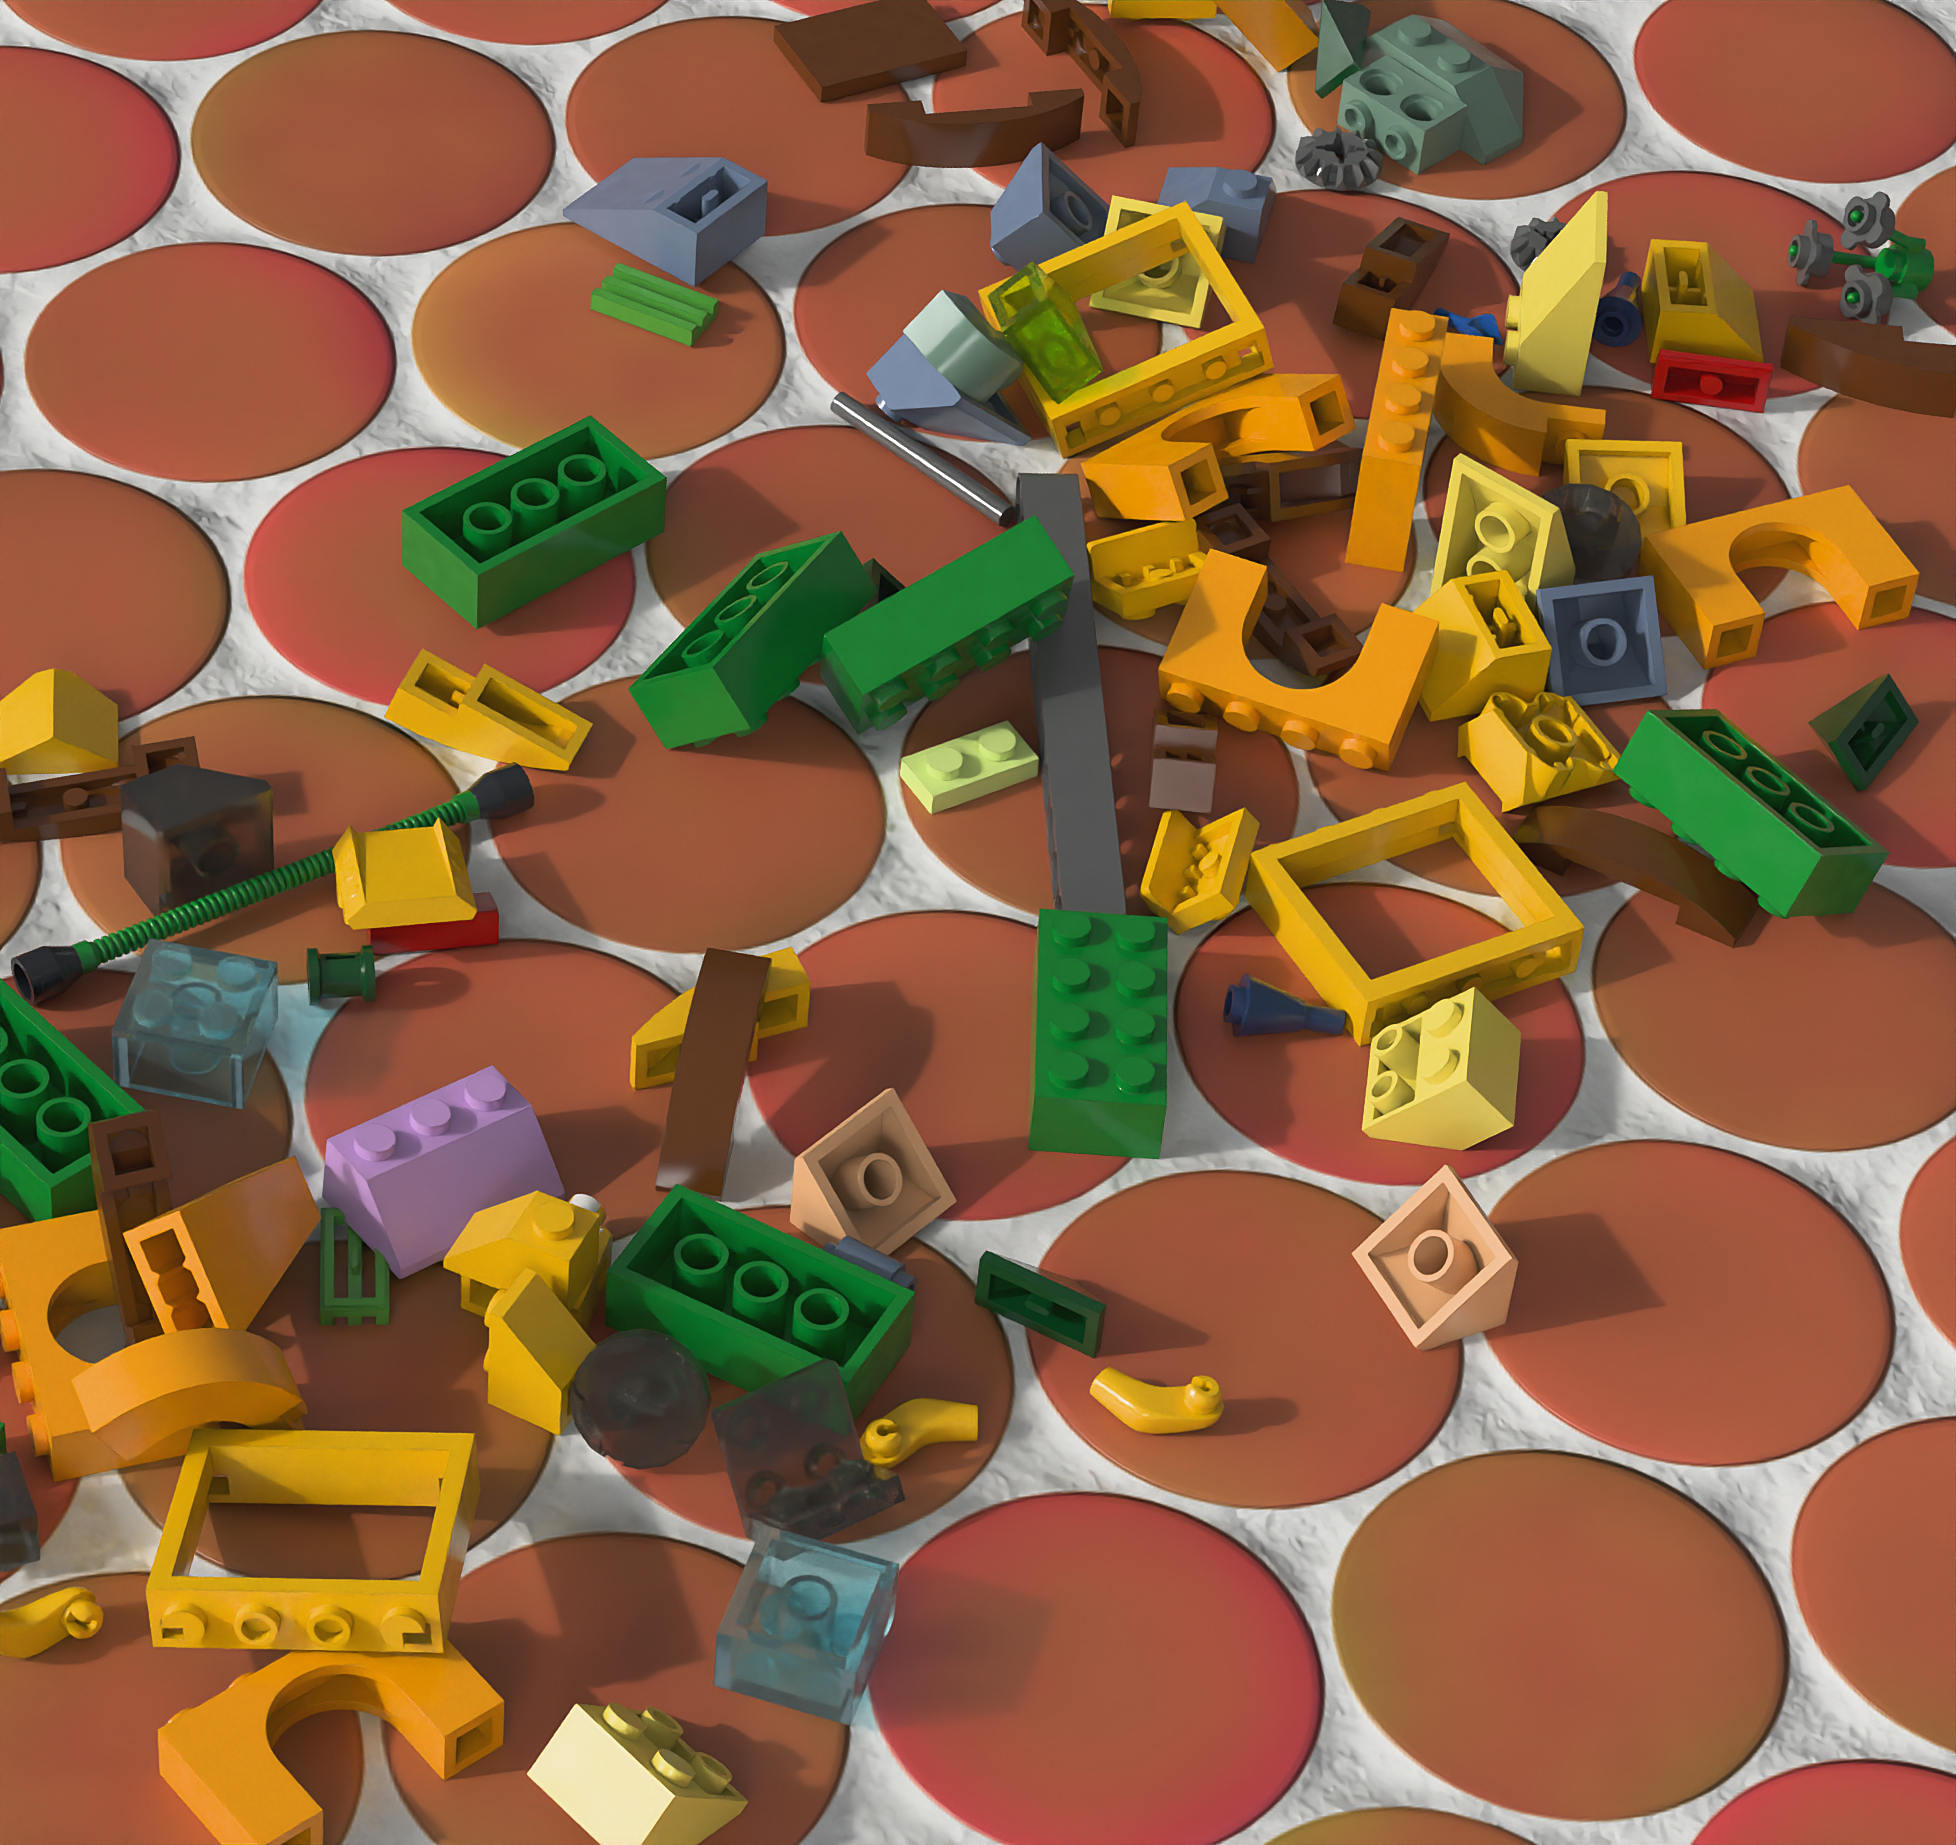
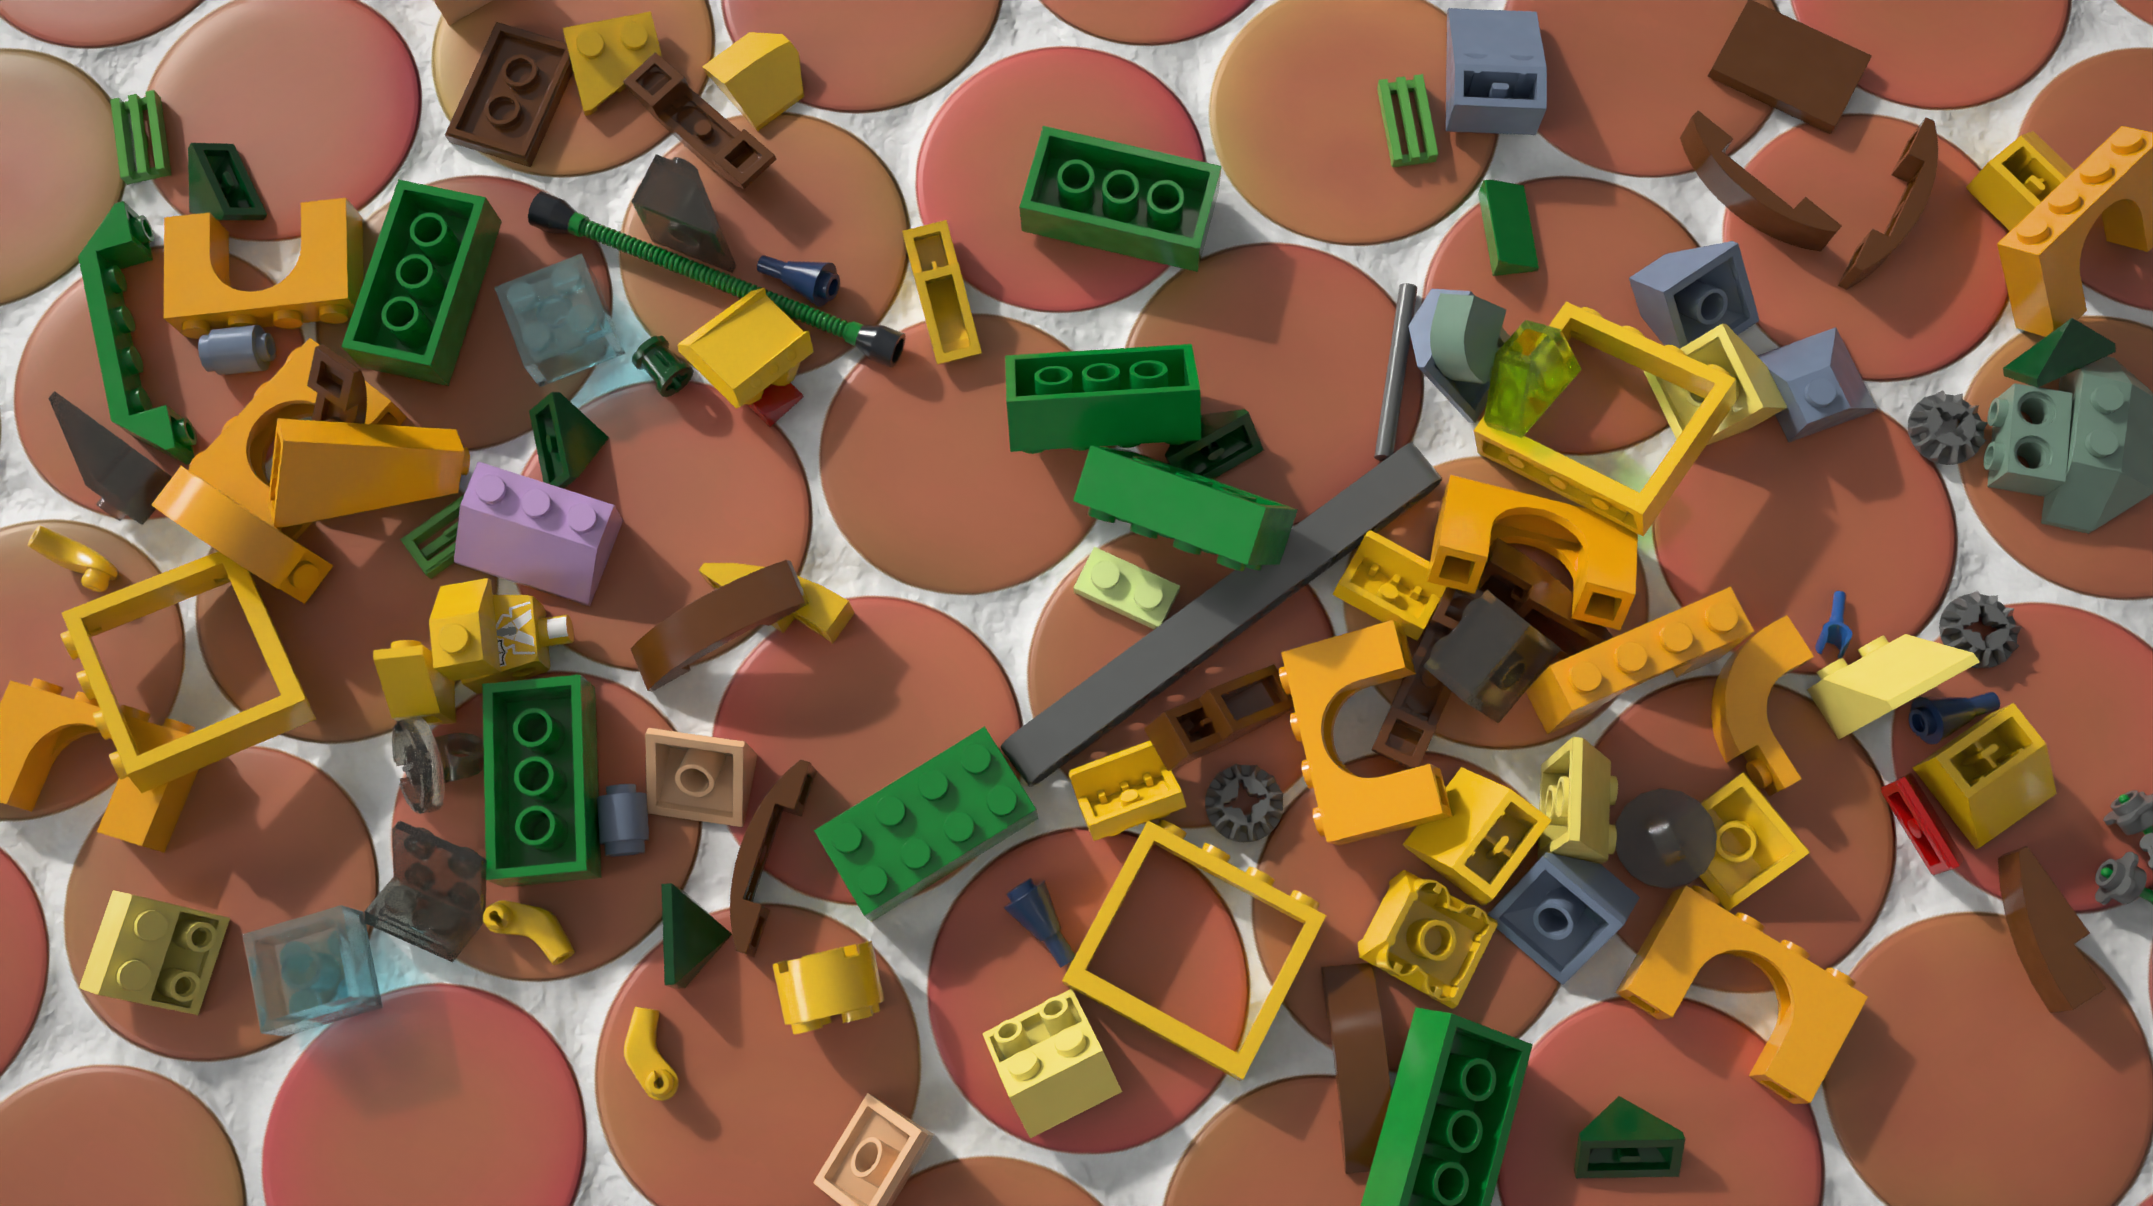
camera: 65 degrees right, 30 degrees up
reddish brown slope [1332,217,1450,341] -> none
none -> dark green slope [529,392,609,489]
none -> reddish brown slope [730,759,817,958]
none -> dark blue cone [757,255,840,307]
none -> yellow brick [772,941,885,1034]
none -> dark grey gear [1205,764,1283,842]
none -> clear smoke slope [1423,590,1561,723]
none -> green slope [1478,180,1539,276]

